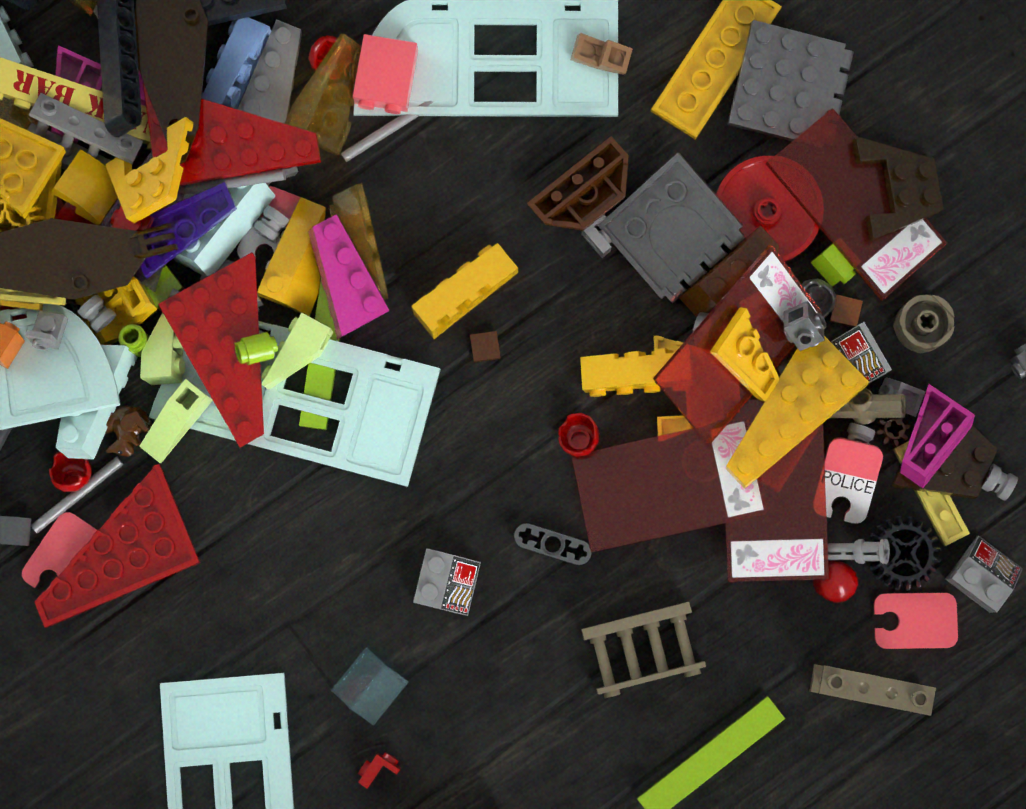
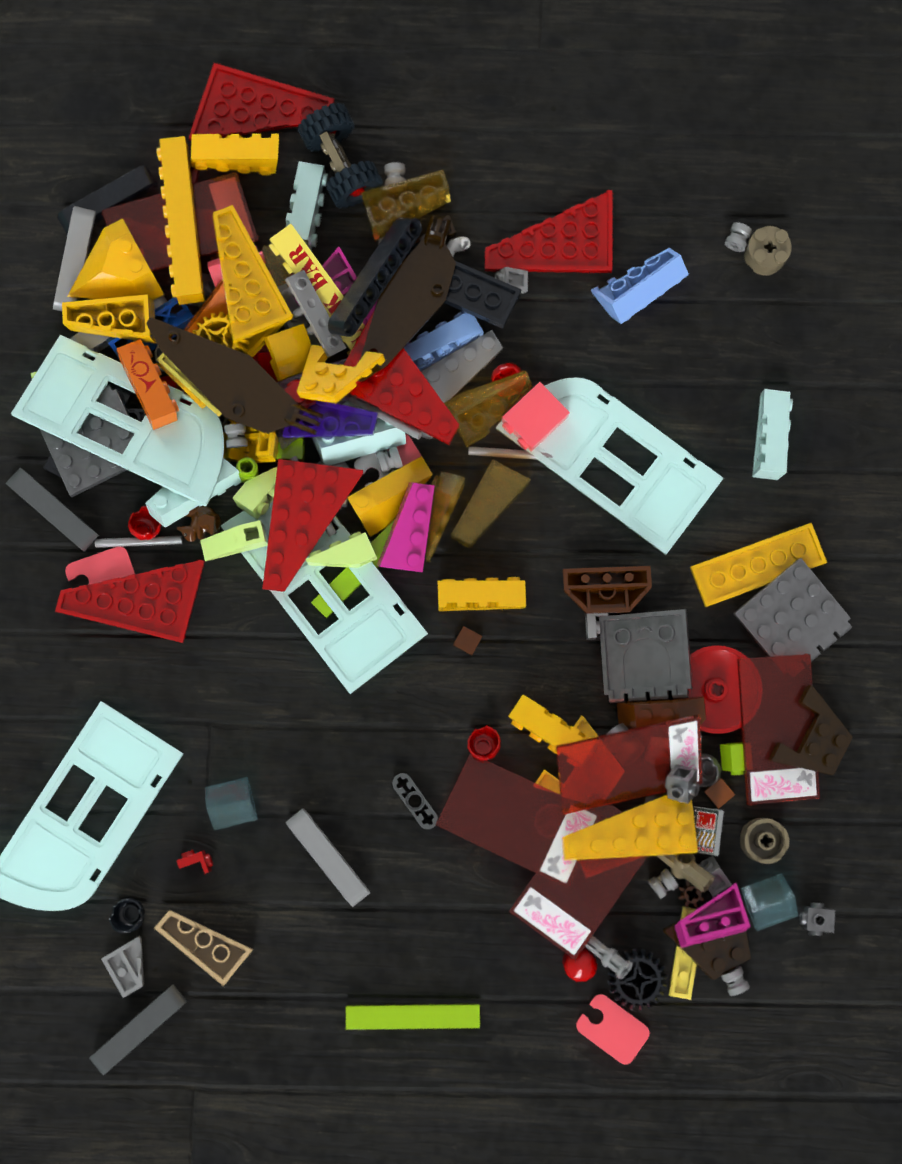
camera: 35 degrees right, 0 degrees up
light grey bracket [25,310,68,350] -> none
lime brick [235,332,278,365] -> none
slope [413,548,481,616] -> none
medium nougat slope [570,33,633,75] -> none
dark tan fence [581,602,706,698] -> none
yellow wing [710,307,780,402] -> none
dark tan fence [809,664,936,716] -> none
piece [813,438,883,523] -> none
light grey slope [945,536,1022,613] -> none
none -> light grey beam [286,808,370,907]
none -> clear yellow wedge [451,459,531,548]
none -> clear light blue slope [741,874,798,931]

